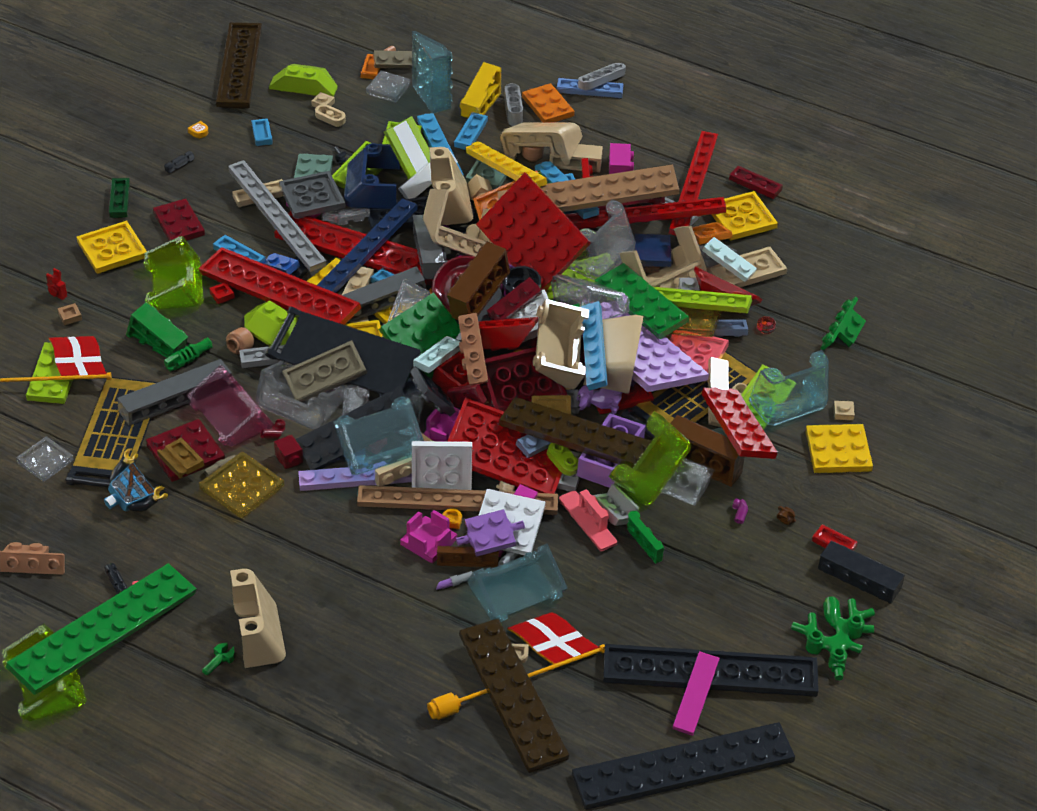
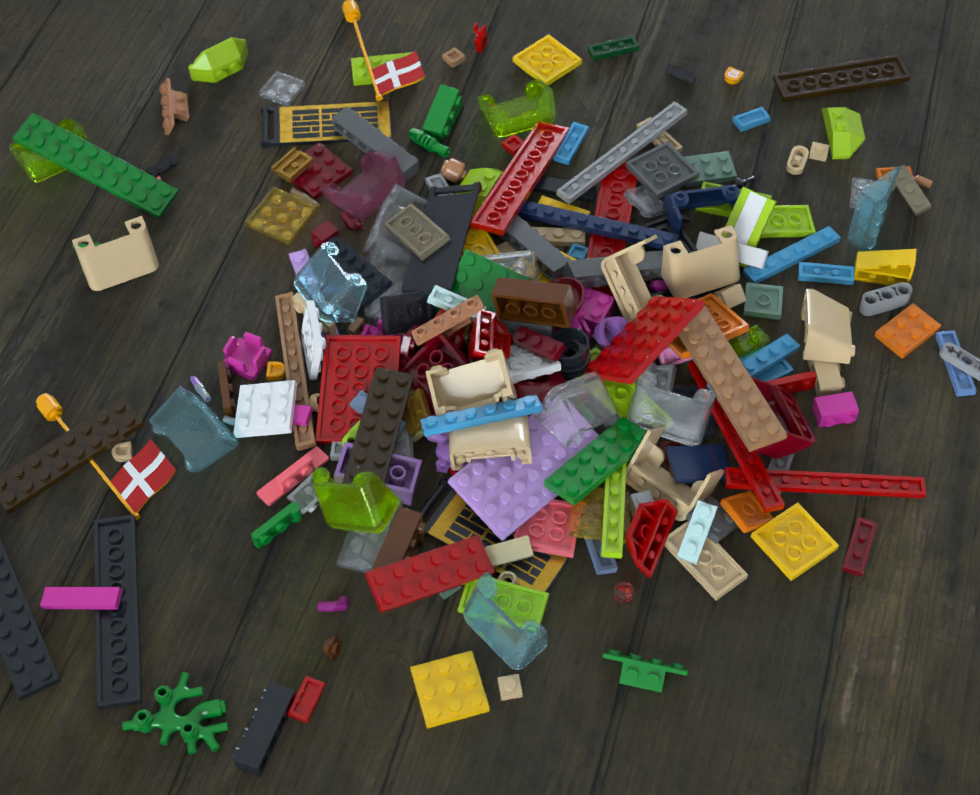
camera: 80 degrees right, 10 degrees up
torso [104,449,168,511] -> none
dark red plate [153,199,205,245] -> none
blue plate [262,253,300,274] -> none
medium lavender plate [456,509,525,556] -> none
yellow plate [466,142,547,187] -> none

